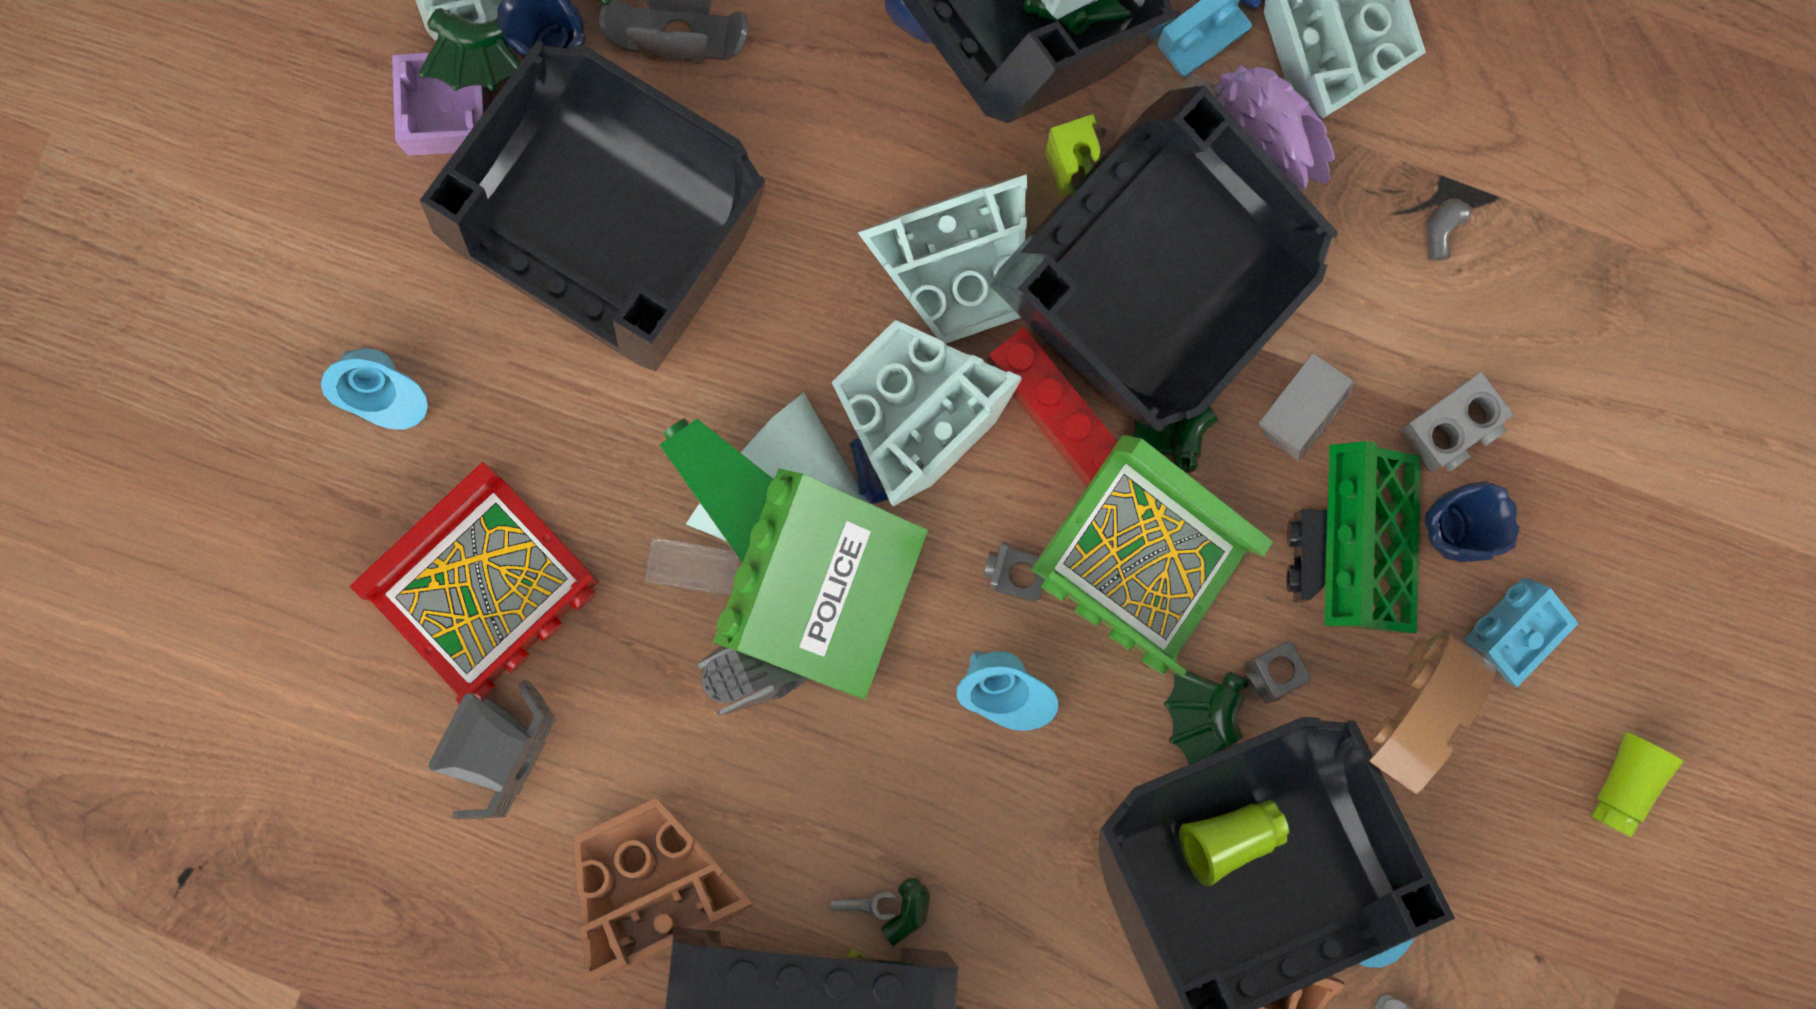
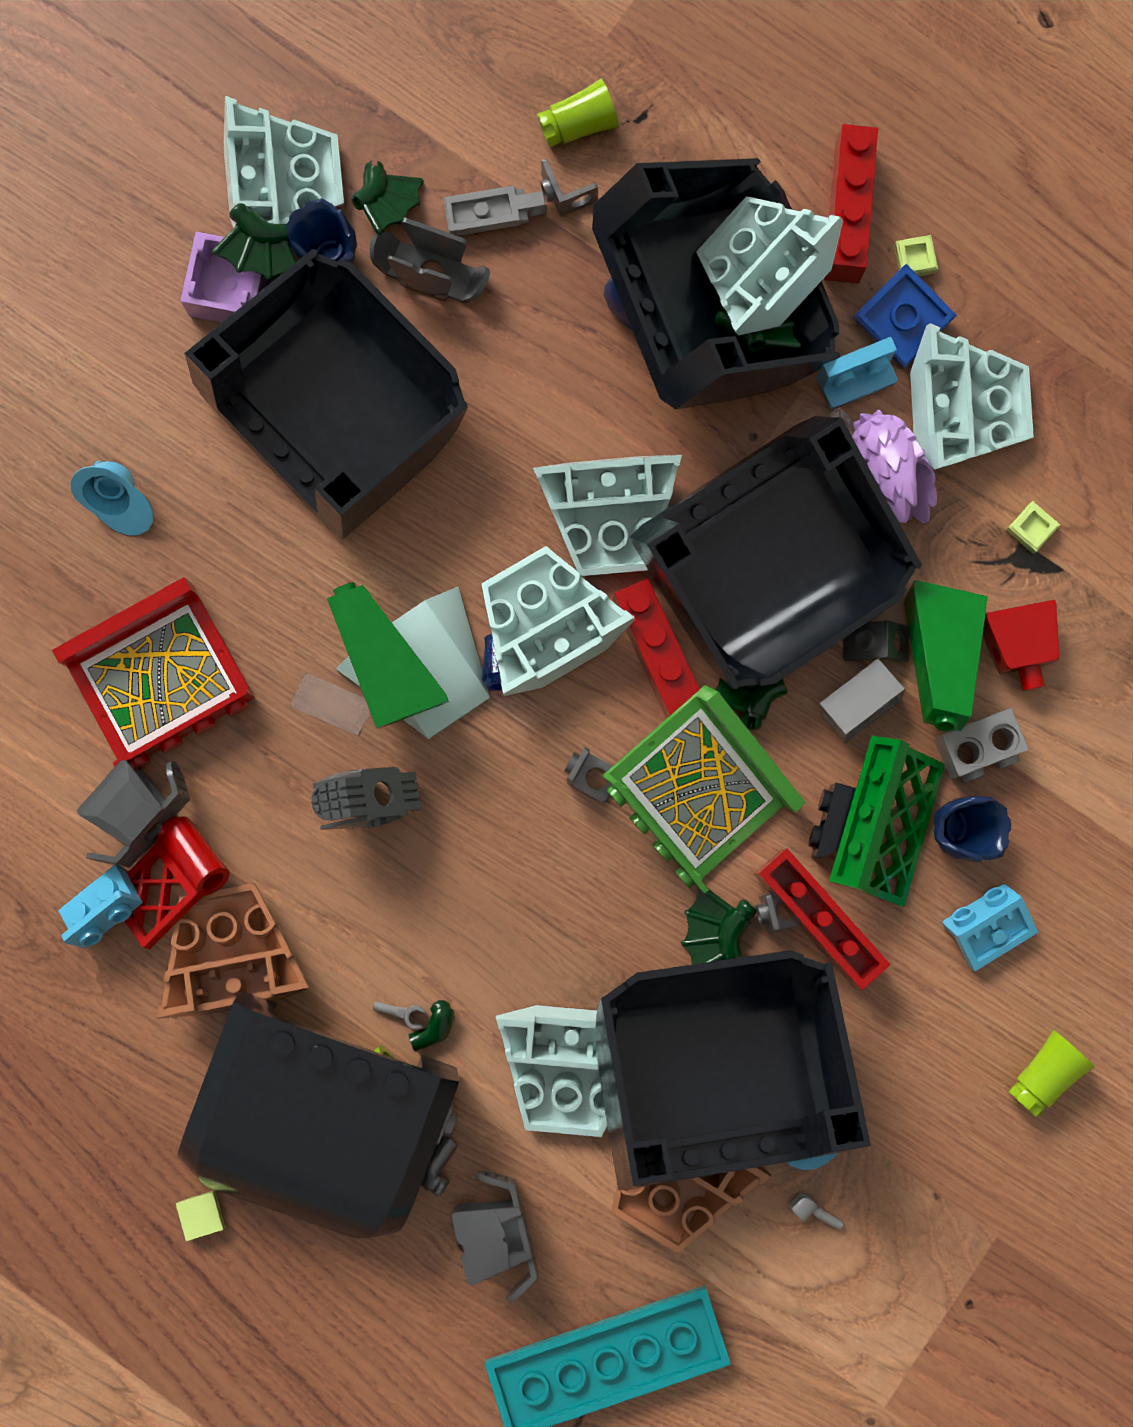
camera: 10 degrees right, 0 degrees up
bright green panel [713,468,928,700] -> none
medium azure piece [956,651,1058,731] -> none
lime hinge [1045,114,1100,197] -> none
lime plant [1179,800,1289,887] -> none
medium nougat brick [1369,631,1496,794] -> none
flat silver arm [1425,198,1471,261] -> none
none -> medium azure bracket [58,865,143,949]
none -> red piece [125,816,230,950]
none -> light aqua wedge [496,1005,607,1137]
none -> red brick [754,848,891,990]
none -> flat silver bracket [843,620,909,662]
none -> green slope [904,580,988,732]
none -> red torso [983,599,1059,691]
none -> yellowish green tile [1006,501,1060,554]

